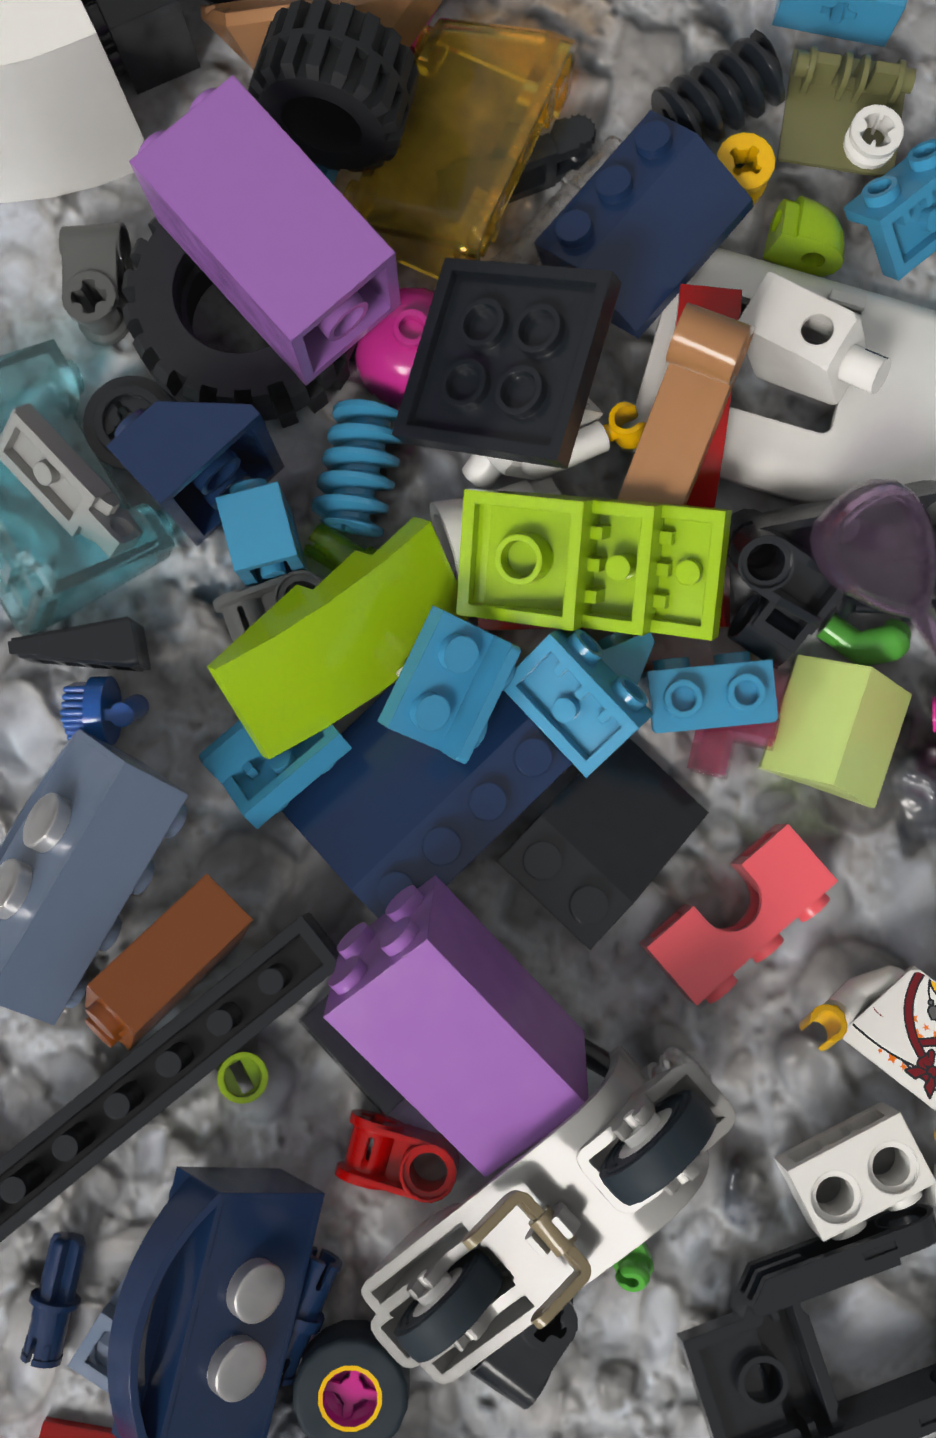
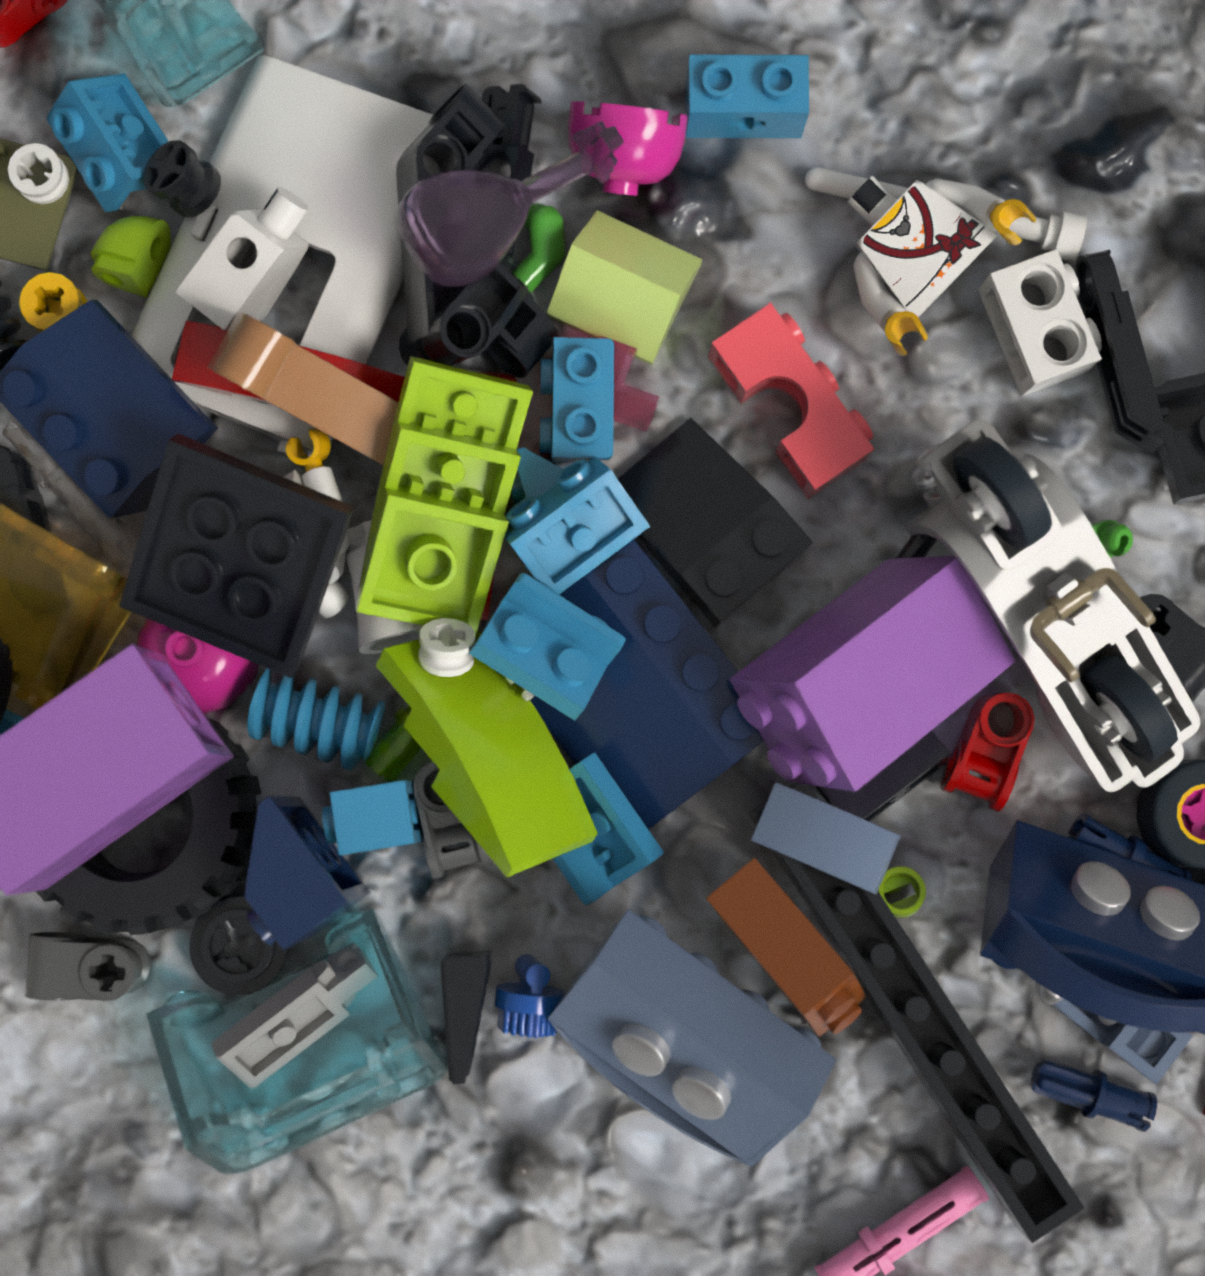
camera: 85 degrees left, 0 degrees up
none -> black wheel [143,140,221,217]
none -> white bush [419,618,475,677]
none -> sand blue slope [751,782,901,895]

